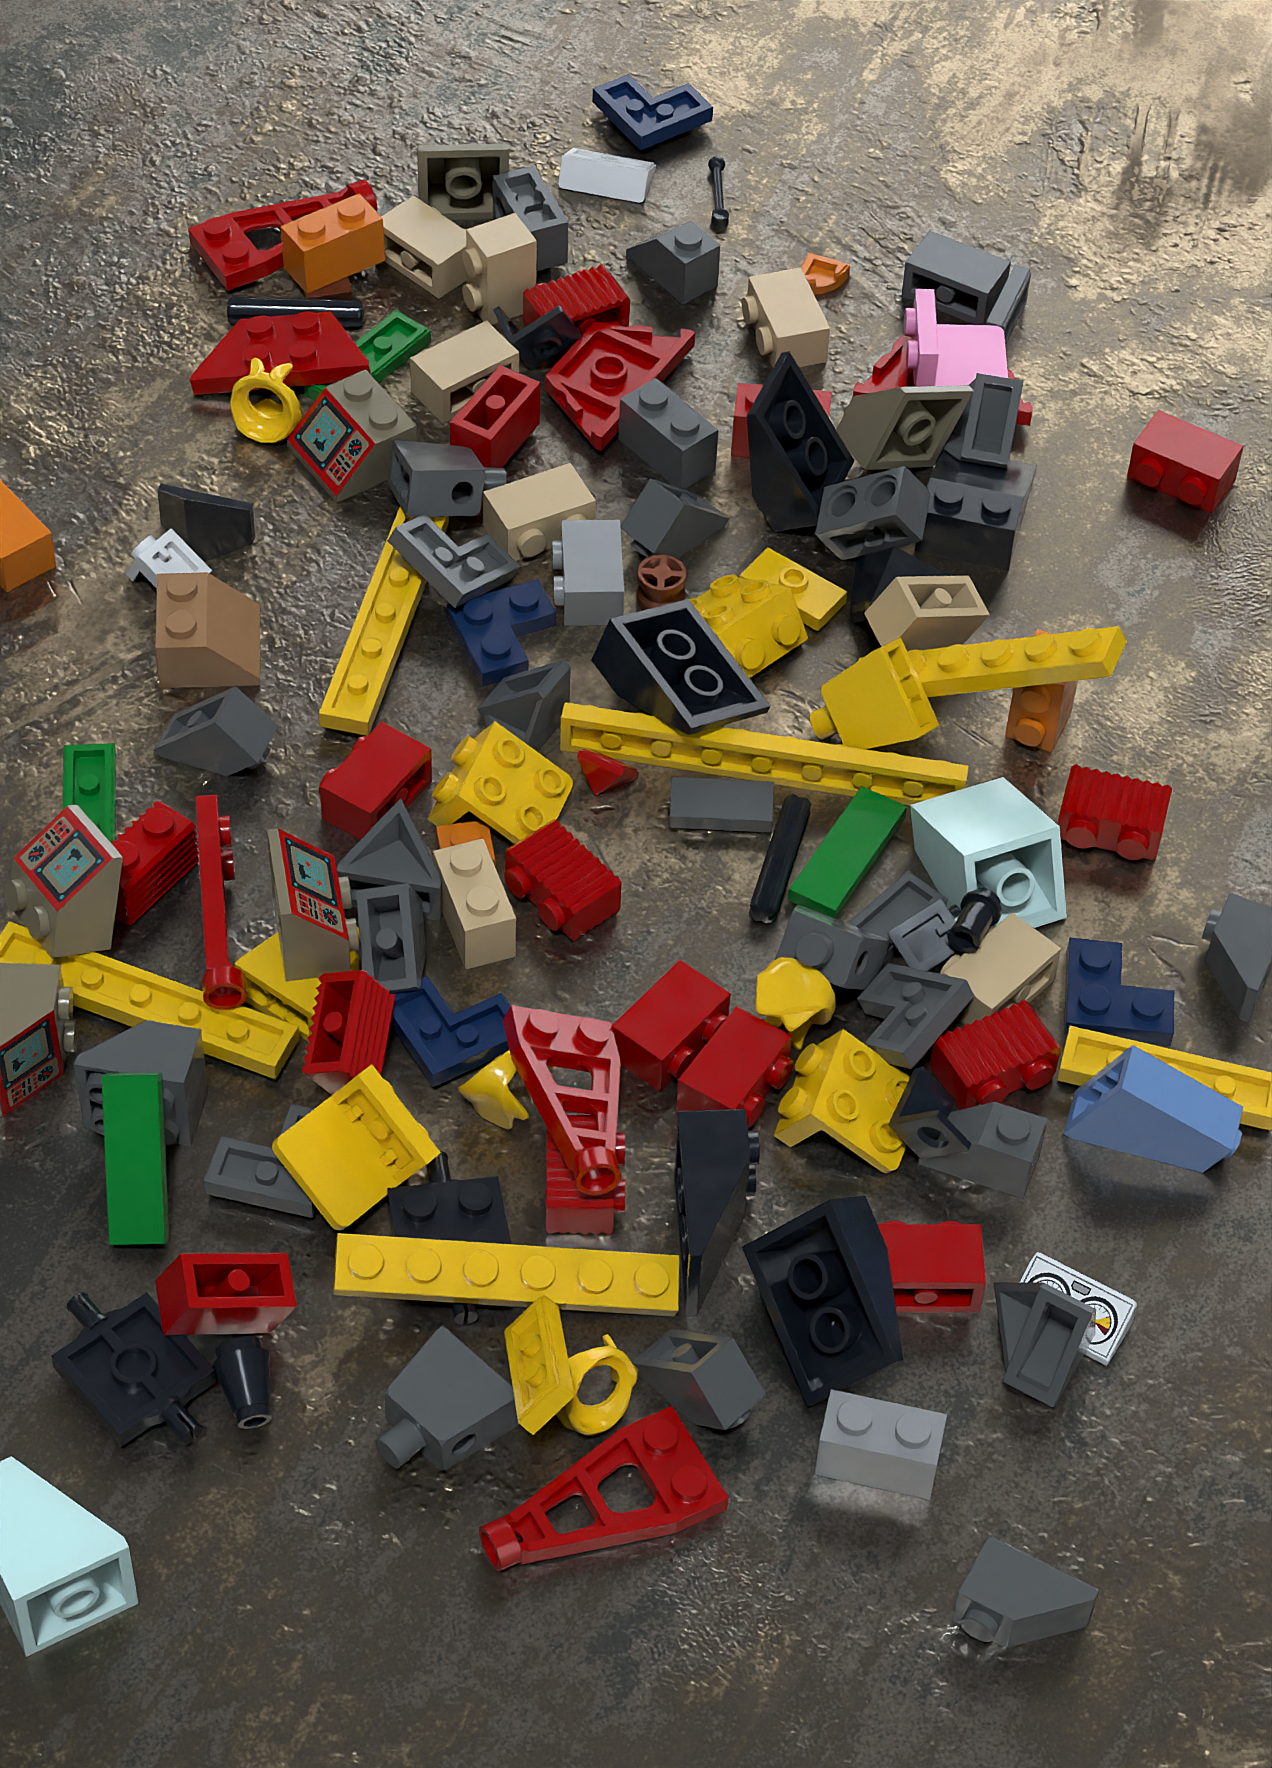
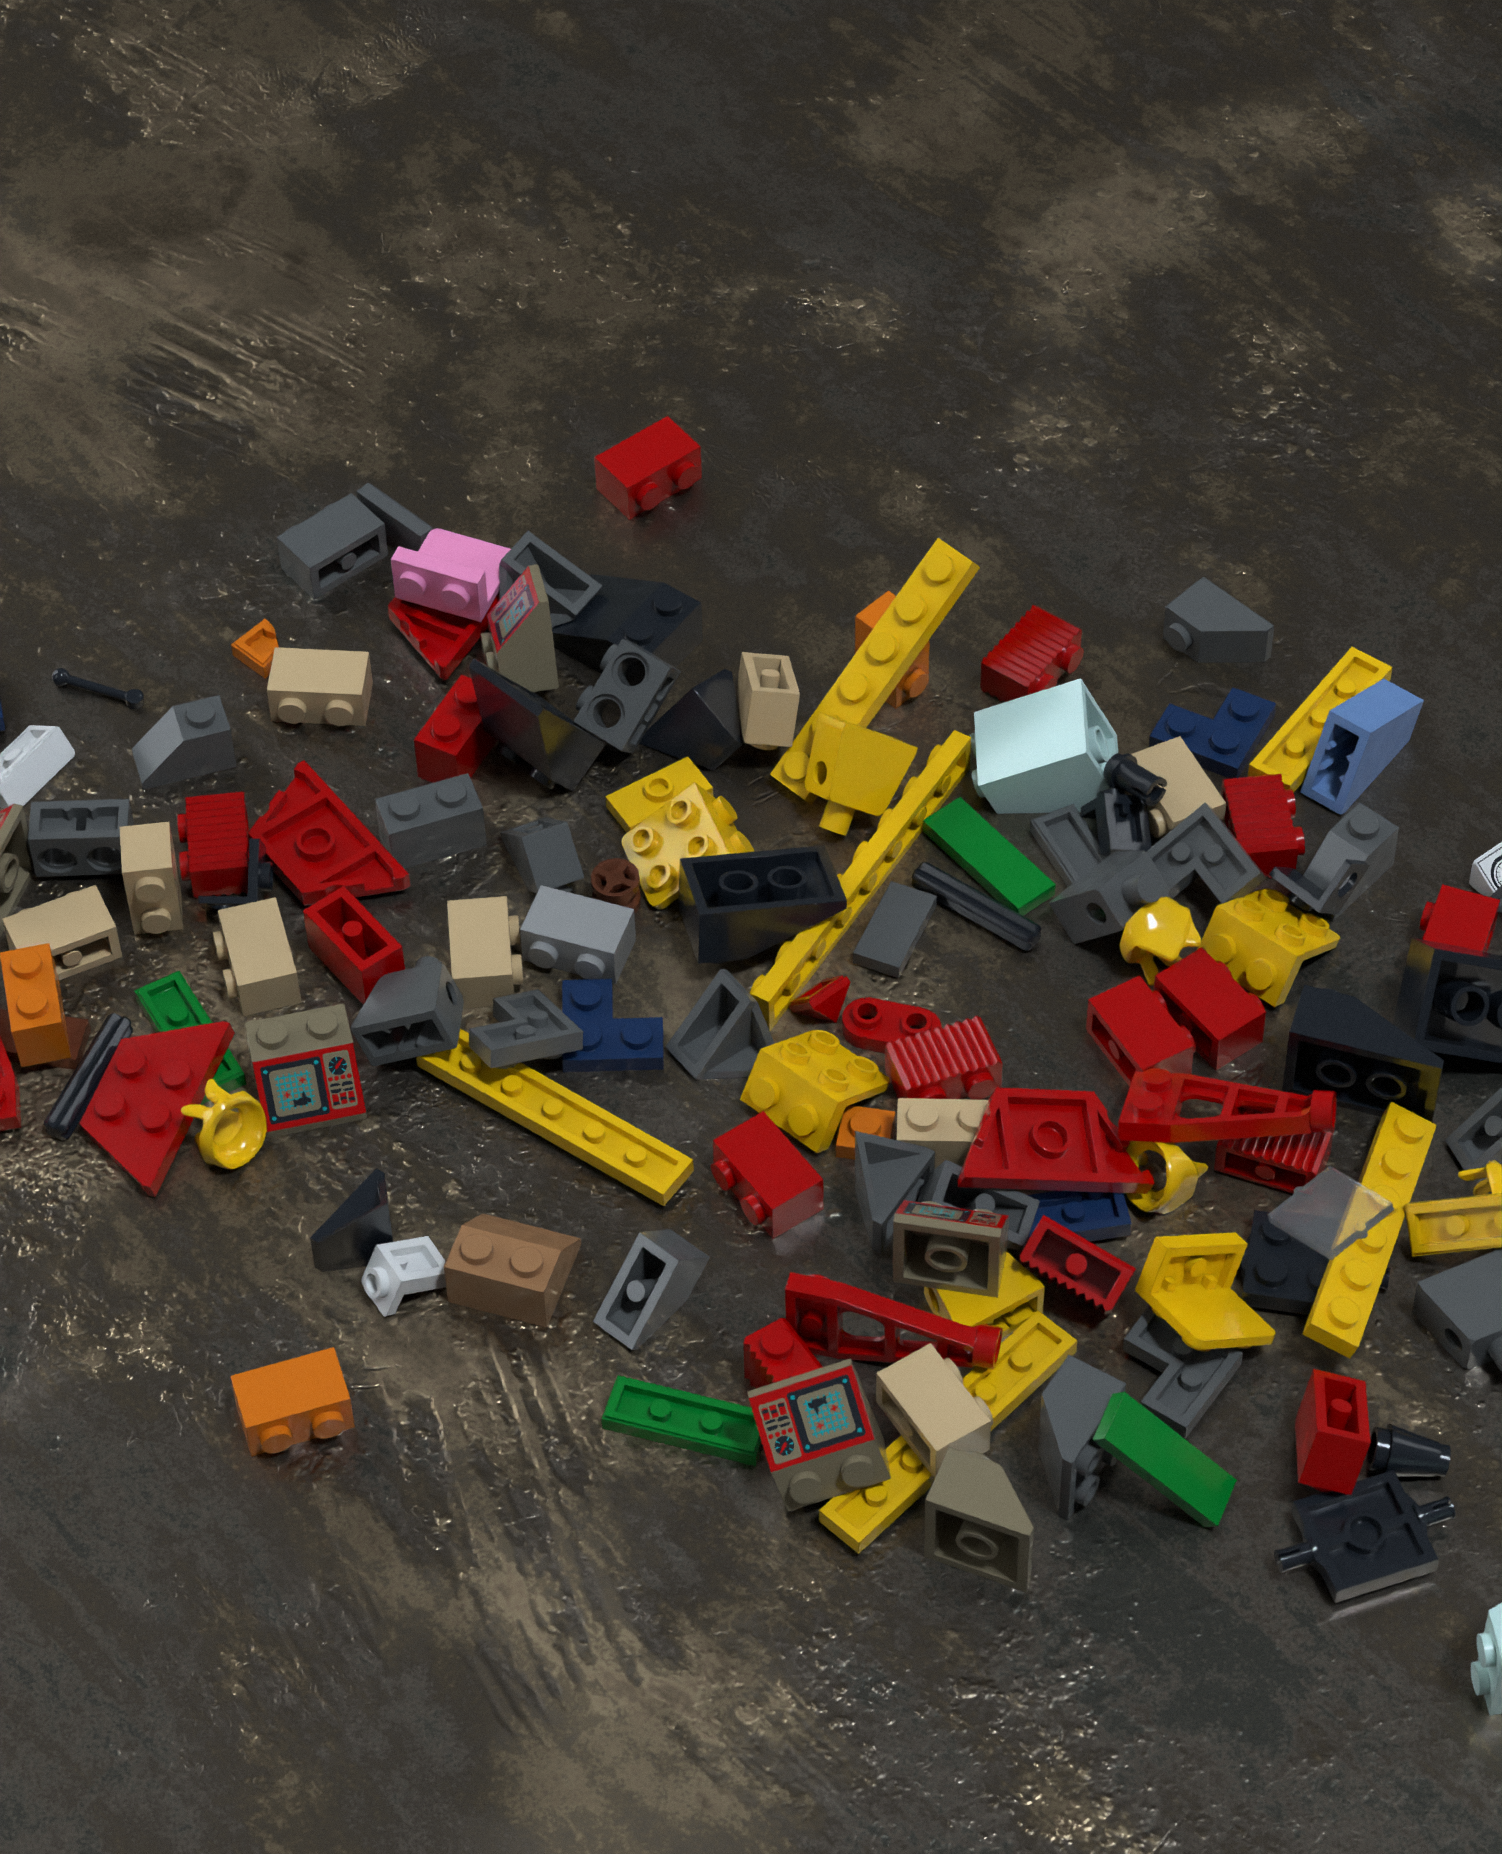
camera: 65 degrees left, 0 degrees up
none -> red plate [842,997,942,1054]
none -> tan brick [876,1343,993,1479]
none -> red wing [957,1087,1154,1194]
none -> clear piece [1268,1166,1394,1260]

